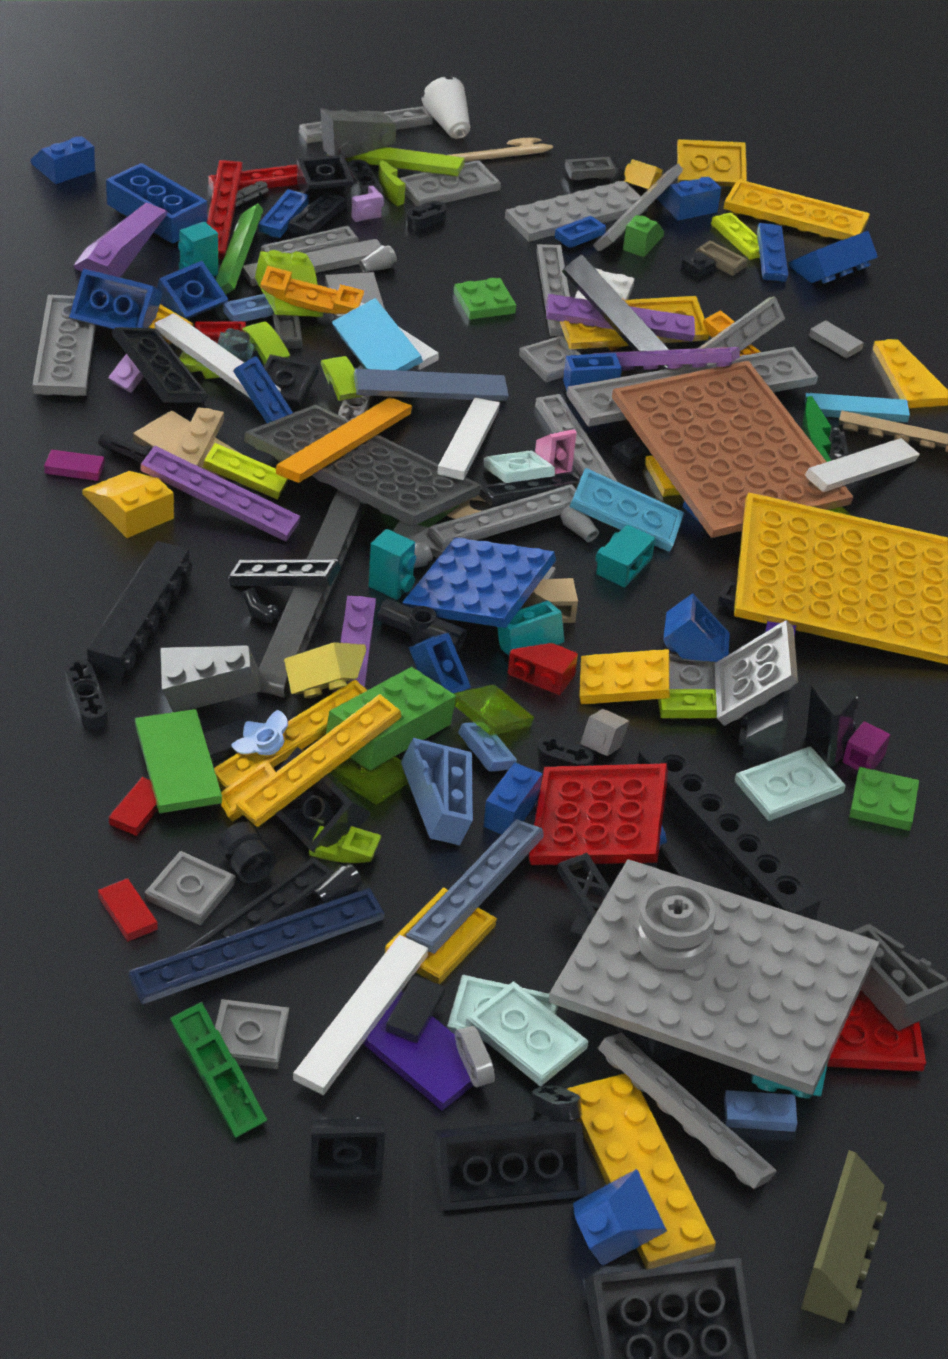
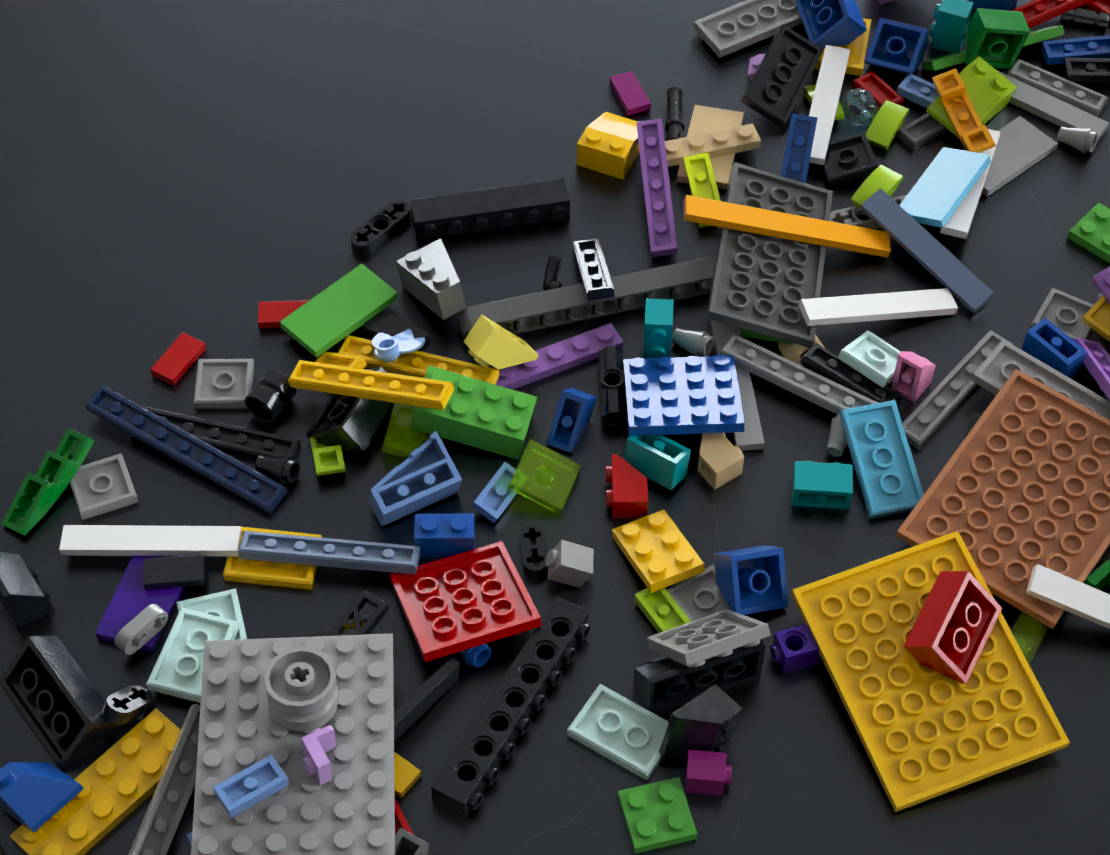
camera: 65 degrees right, 10 degrees up
none -> medium blue plate [213,755,289,818]
none -> lavender bracket [301,725,336,785]
none -> red slope [903,571,1002,684]
none -> green slope [965,8,1030,69]

